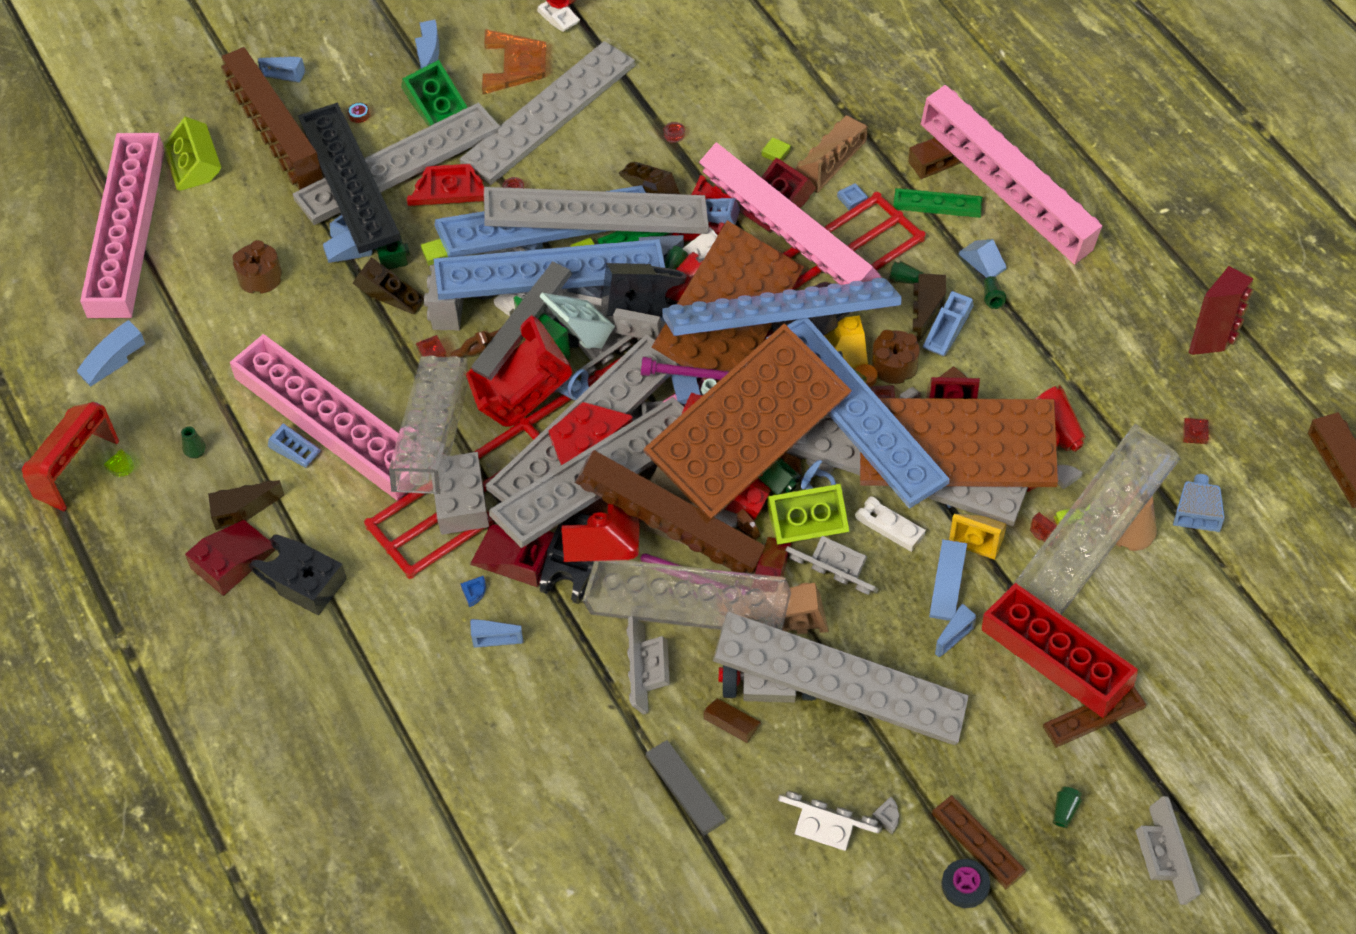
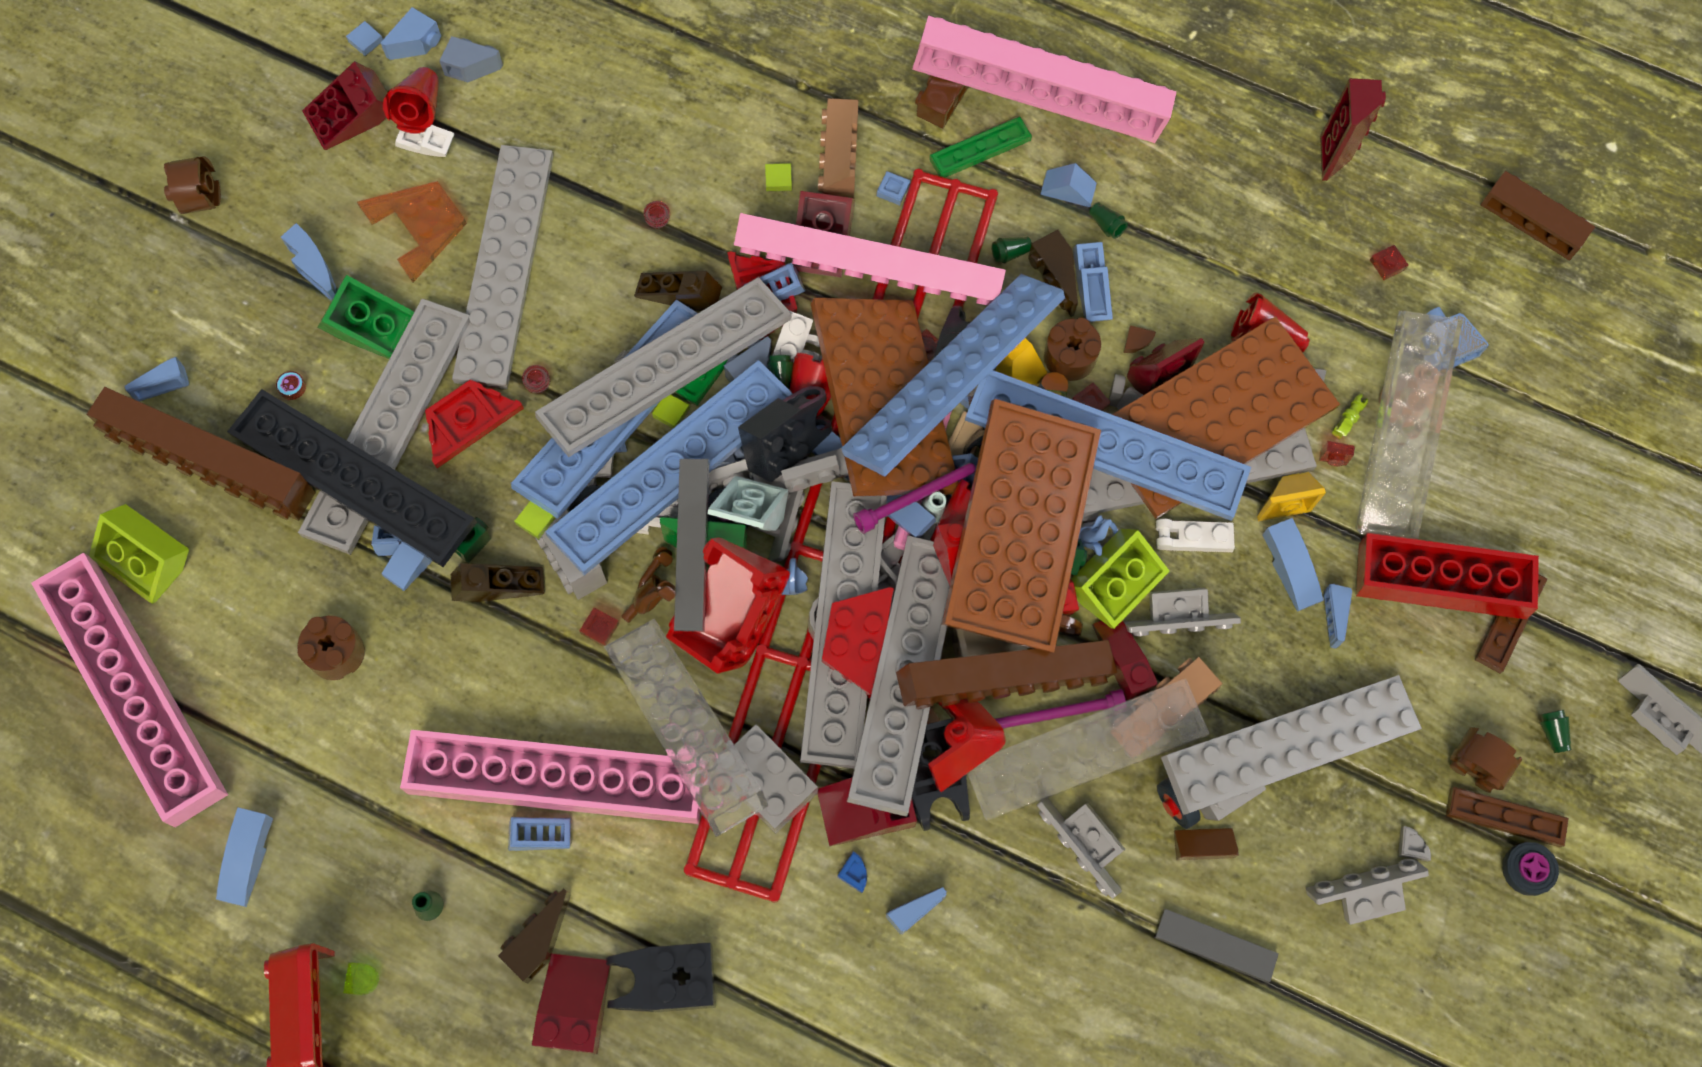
camera: 40 degrees left, 15 degrees up
none -> reddish brown brick [1450,727,1522,793]

